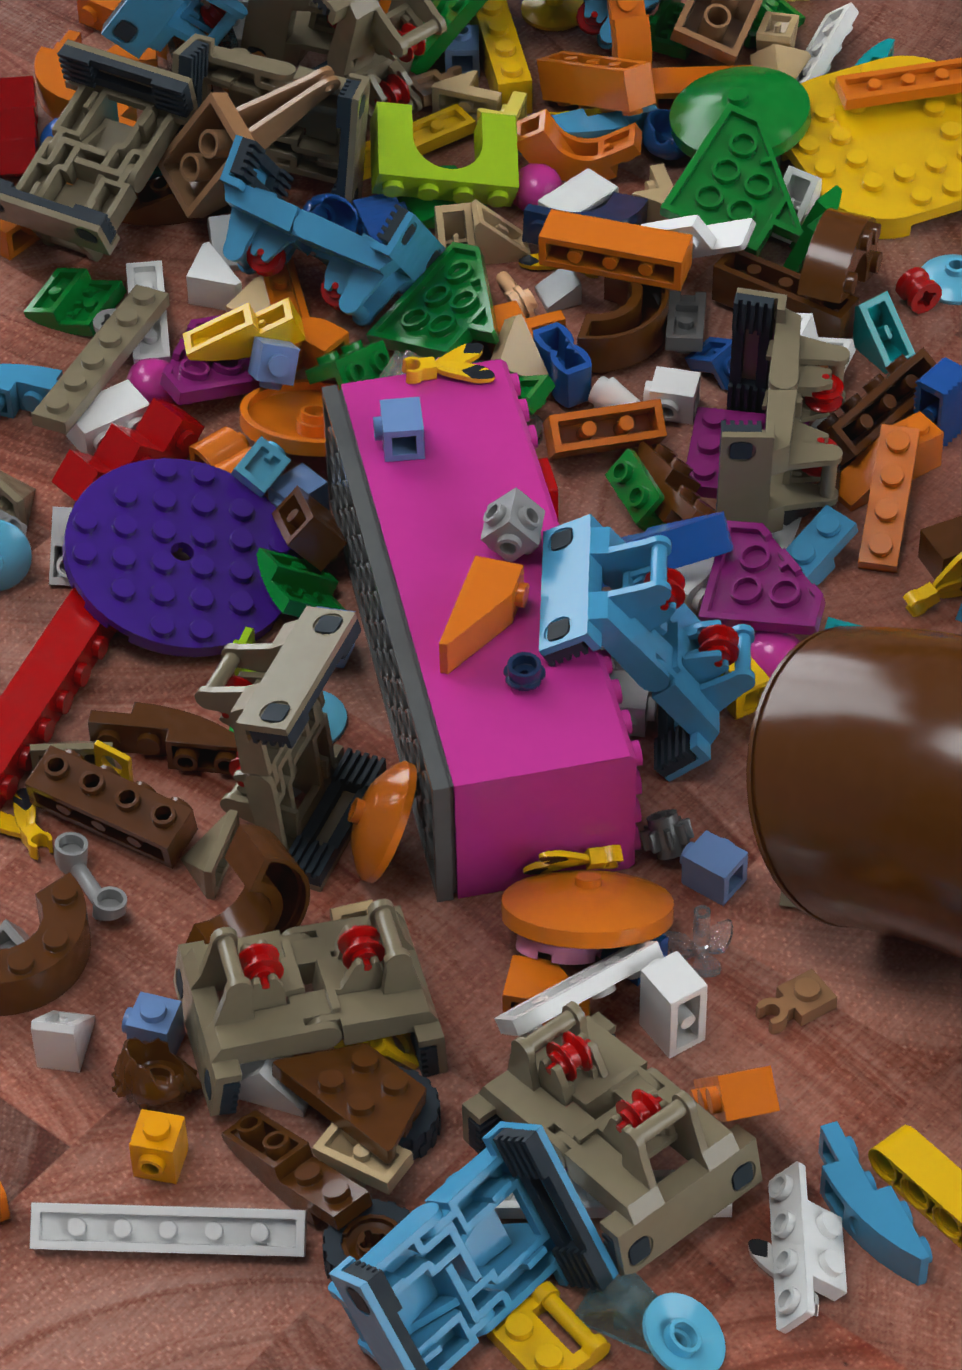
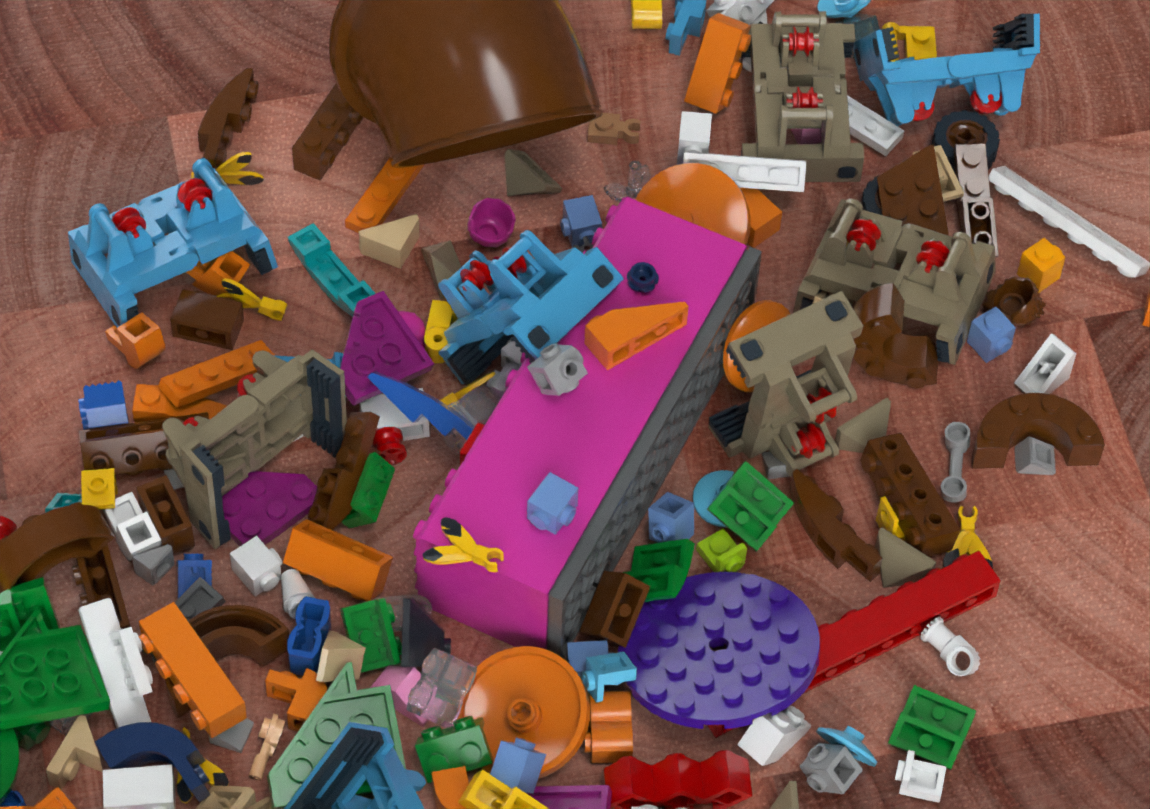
camera: 145 degrees left, 10 degrees up
none -> yellow bracket [81,468,118,509]

